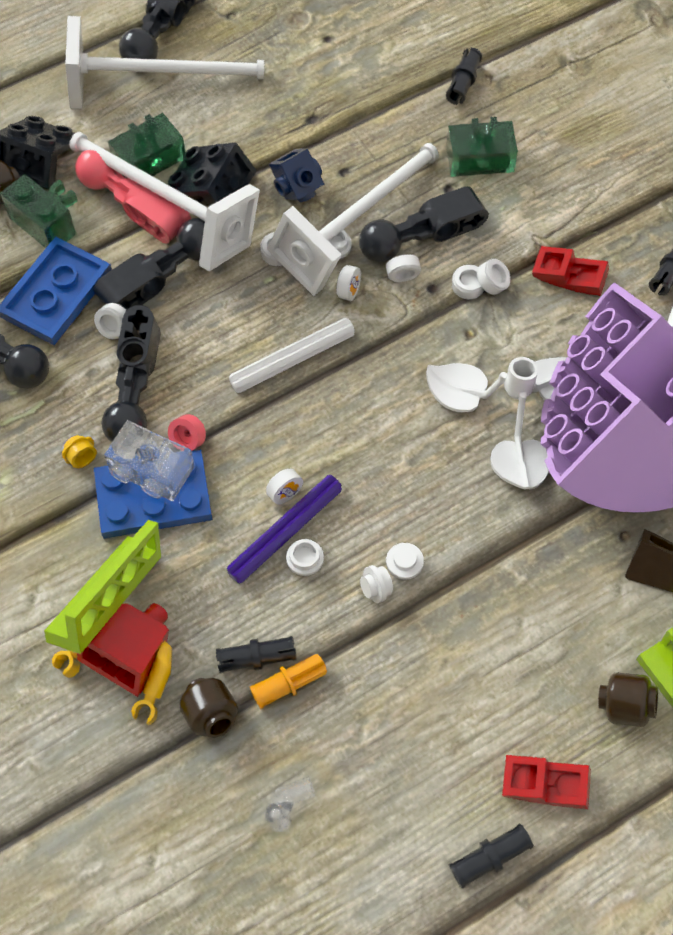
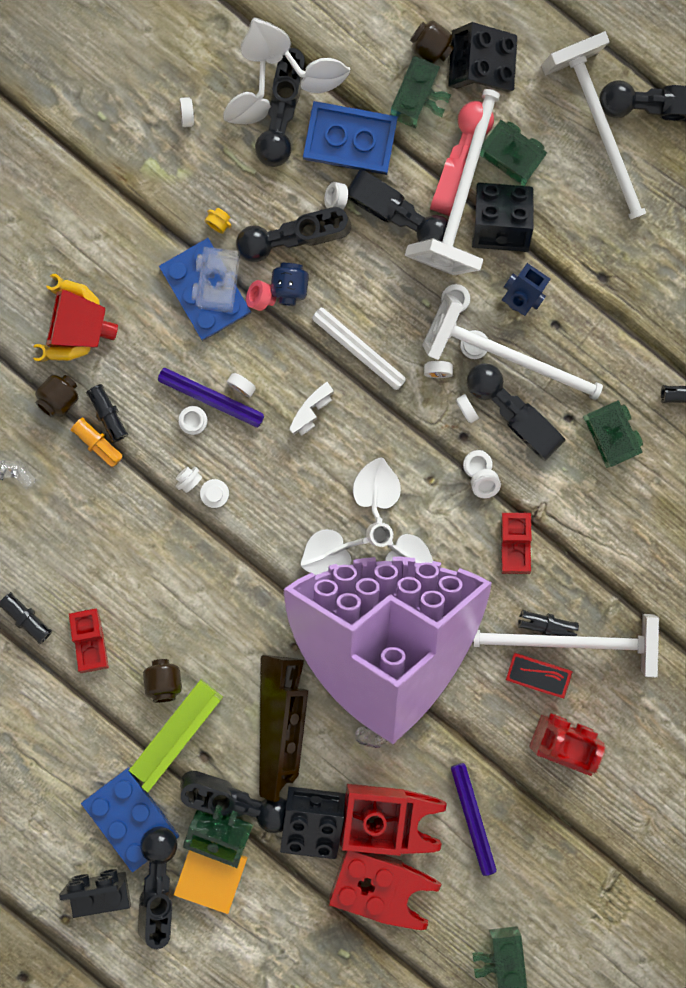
camera: 75 degrees right, 25 degrees up
lime fence [44,520,161,654] -> none
none -> dark blue head [270,262,309,306]
none -> white slope [290,382,334,436]

